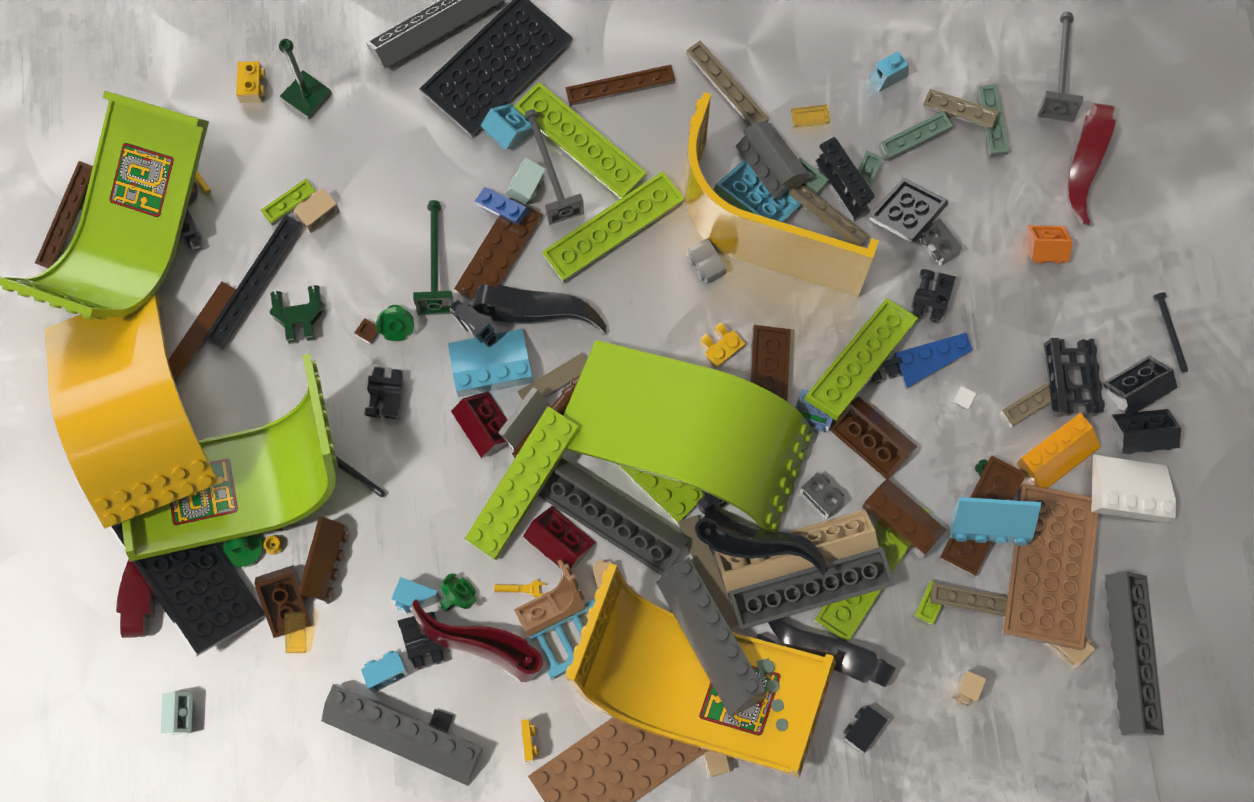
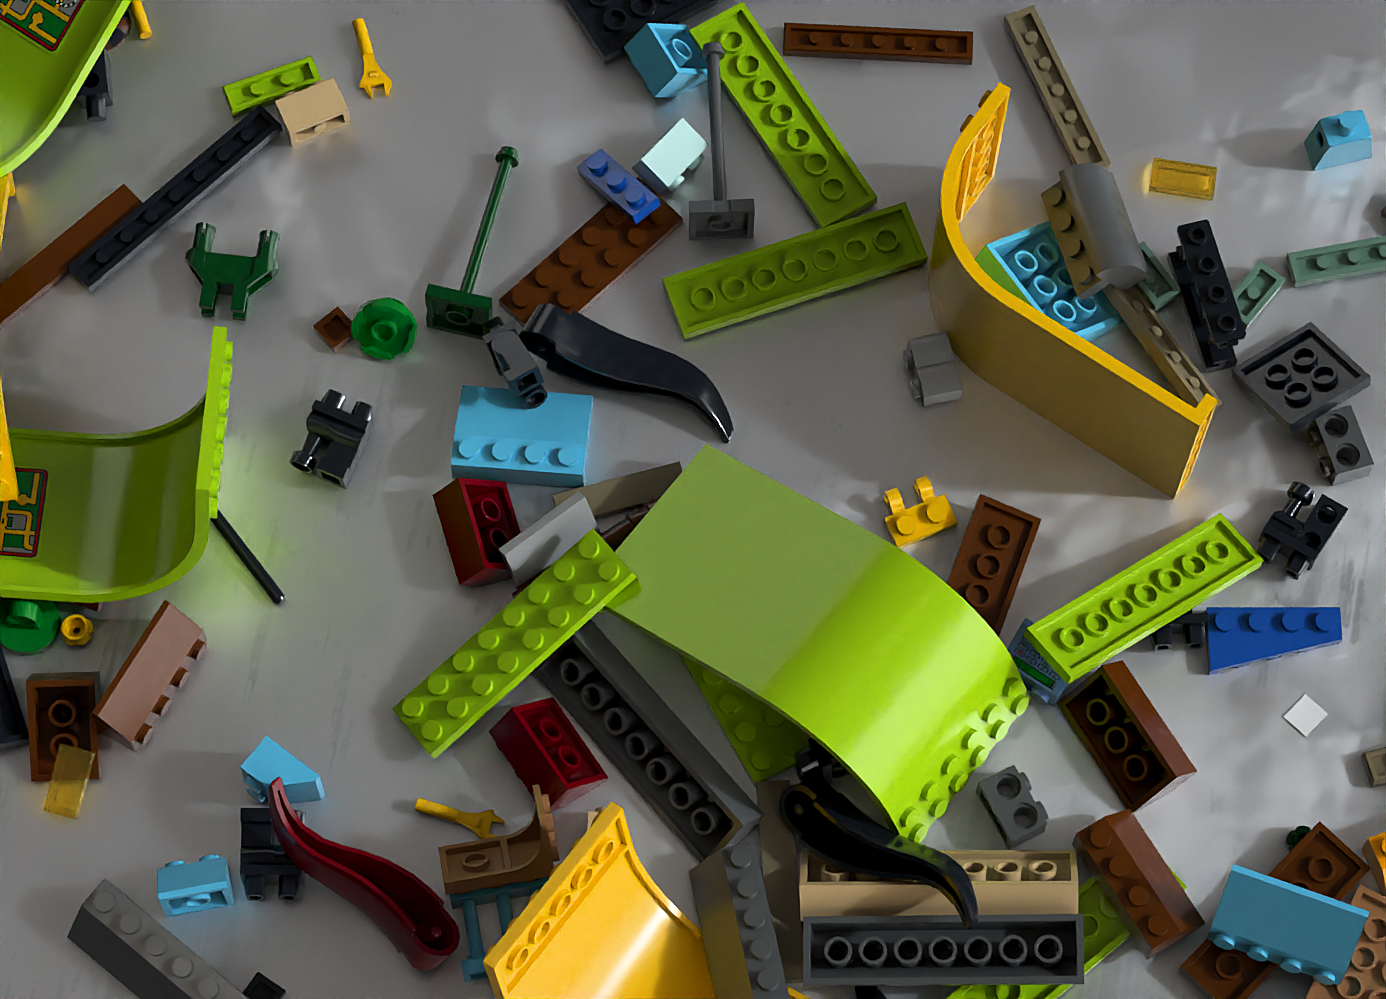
camera: 15 degrees right, 5 degrees down
green tile [439,573,477,612] -> none
none -> yellow piece [352,18,392,98]

